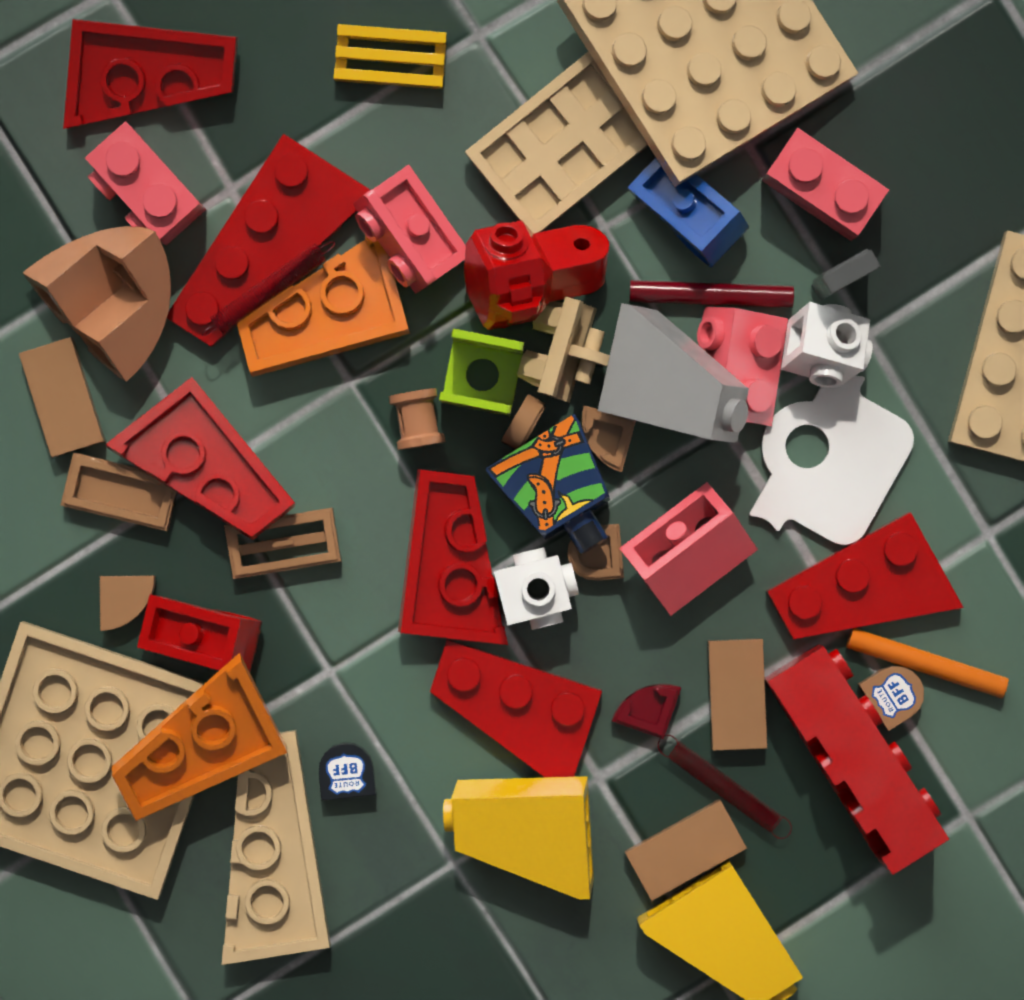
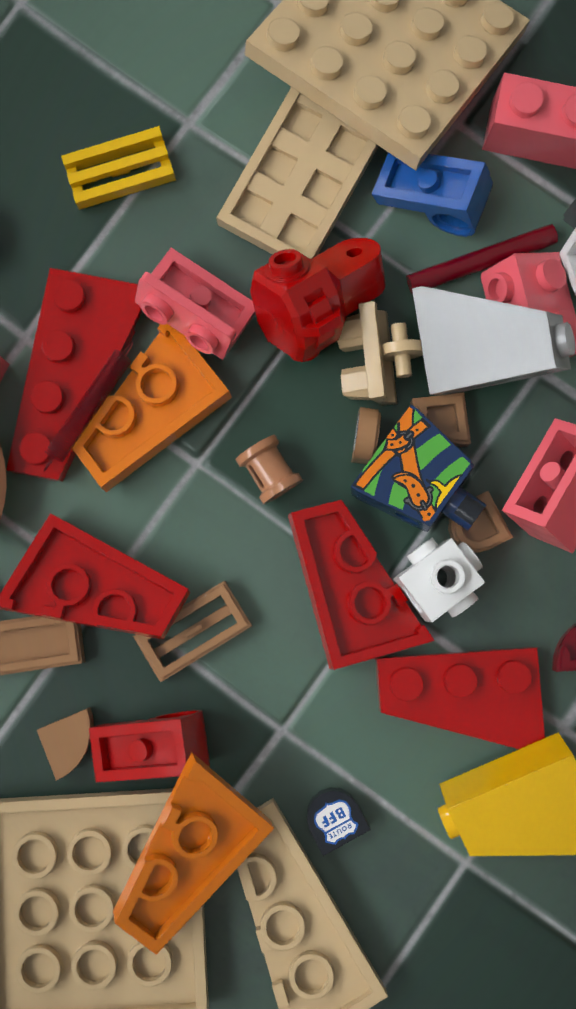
camera: 25 degrees left, 5 degrees down
lime piece [439,329,524,416] -> none

